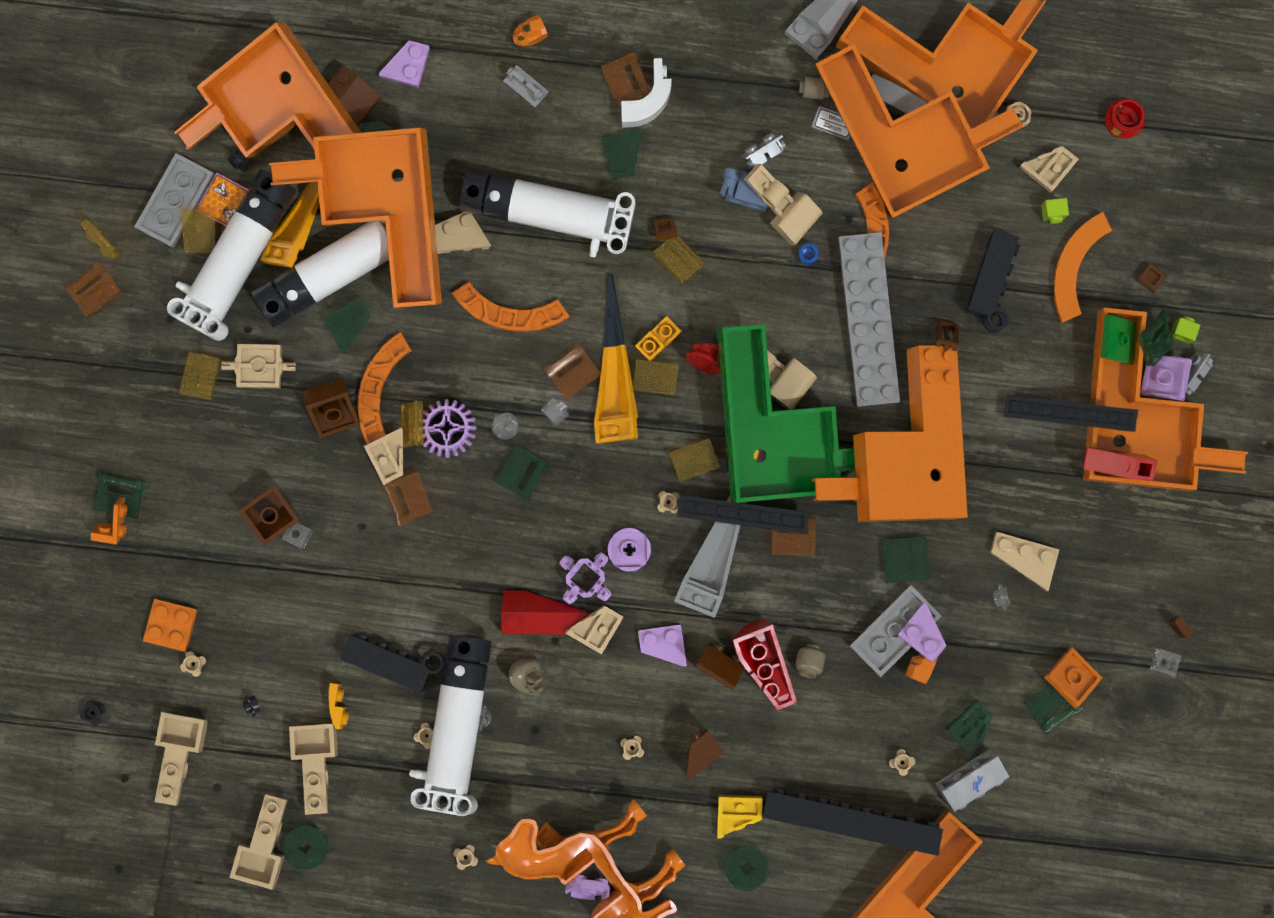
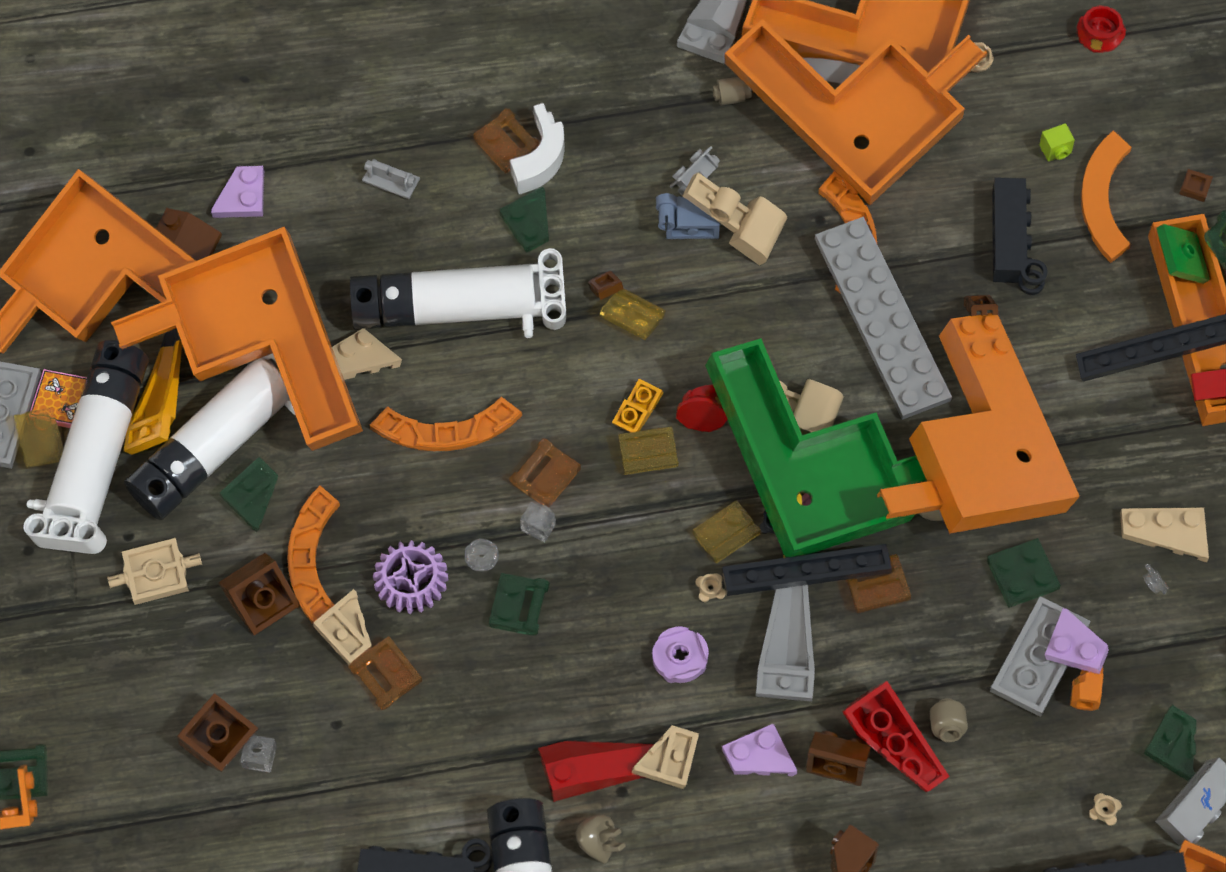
camera: 10 degrees left, 20 degrees down
clear yellow plate [179,352,221,401] -> none
black plate [229,150,249,172] -> none
clear yellow plate [401,401,423,448] -> none
orange rock [513,14,548,47] -> none
lavender piece [560,552,612,604] -> none
light orange plate [594,273,638,444] -> none
blue tile [798,243,819,265] -> none
sticker [811,106,850,141] -> none
tan wing [1019,146,1079,193] -> none

